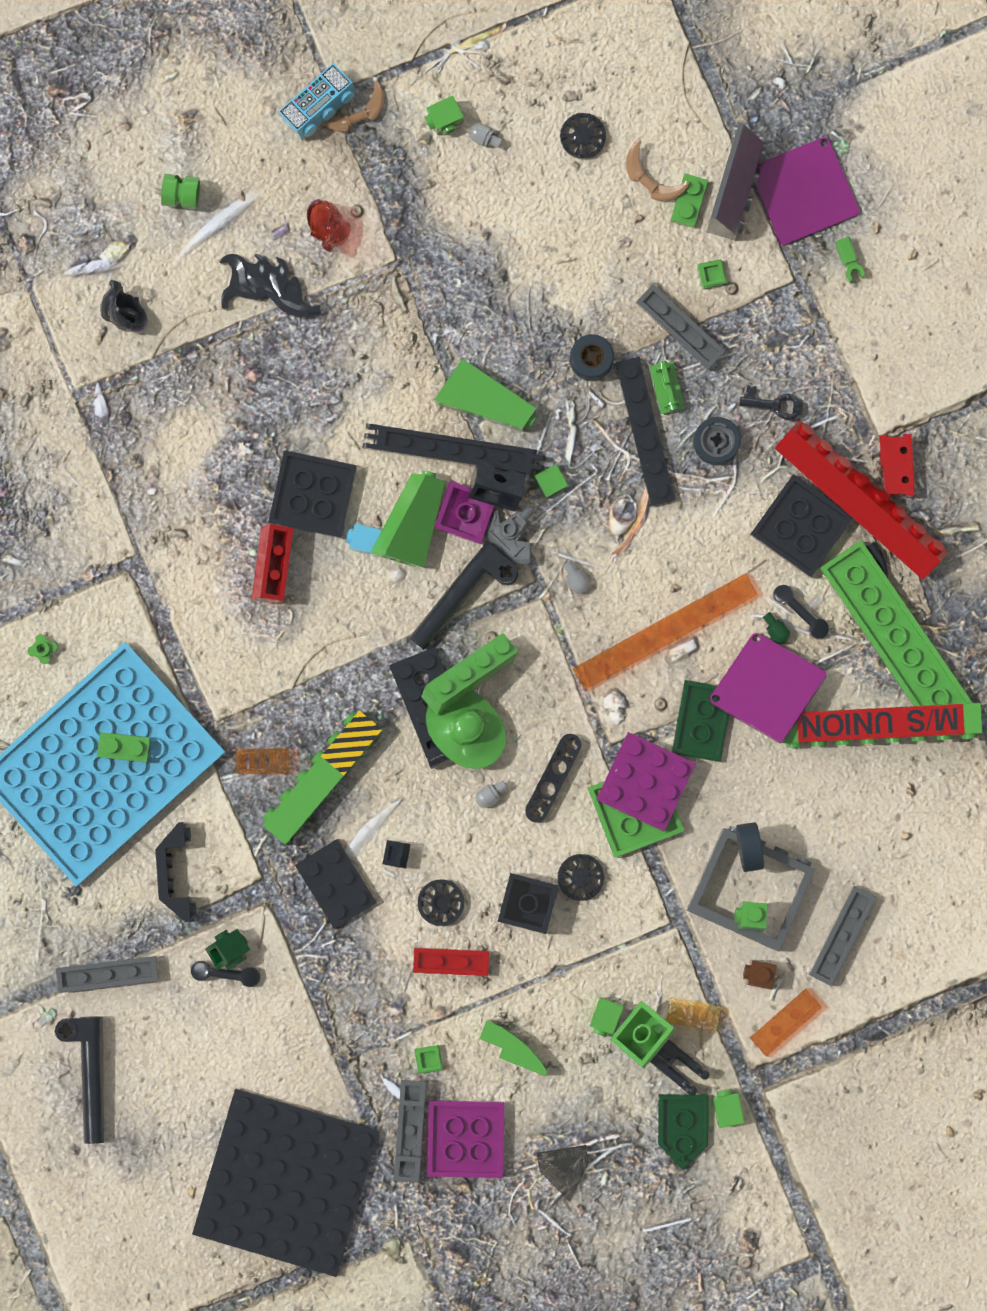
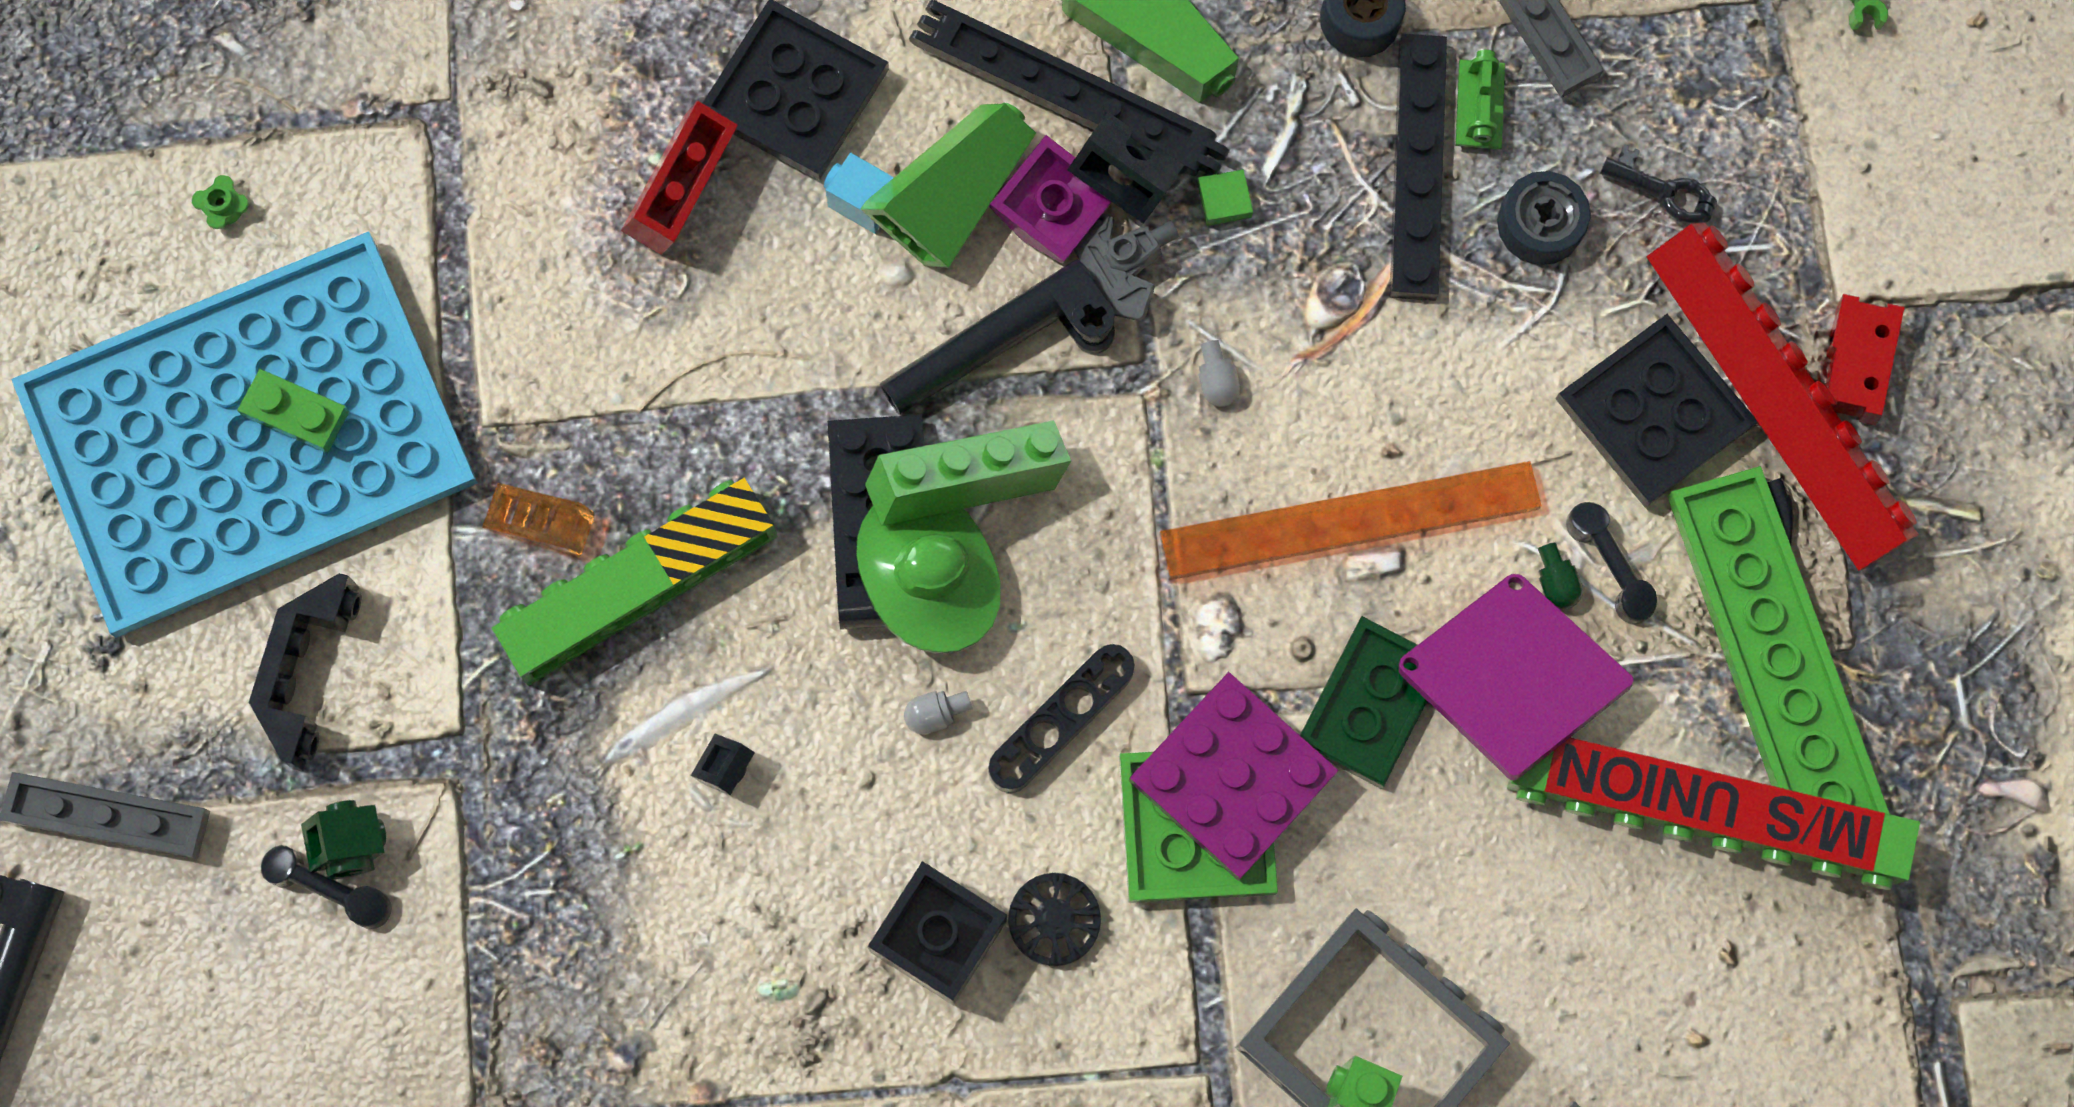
camera: 15 degrees right, 10 degrees down
black plate [295,839,377,929] -> none
red plate [413,948,489,976] -> none
black wheel [417,879,464,926] -> none
black wheel [736,822,764,872] -> none

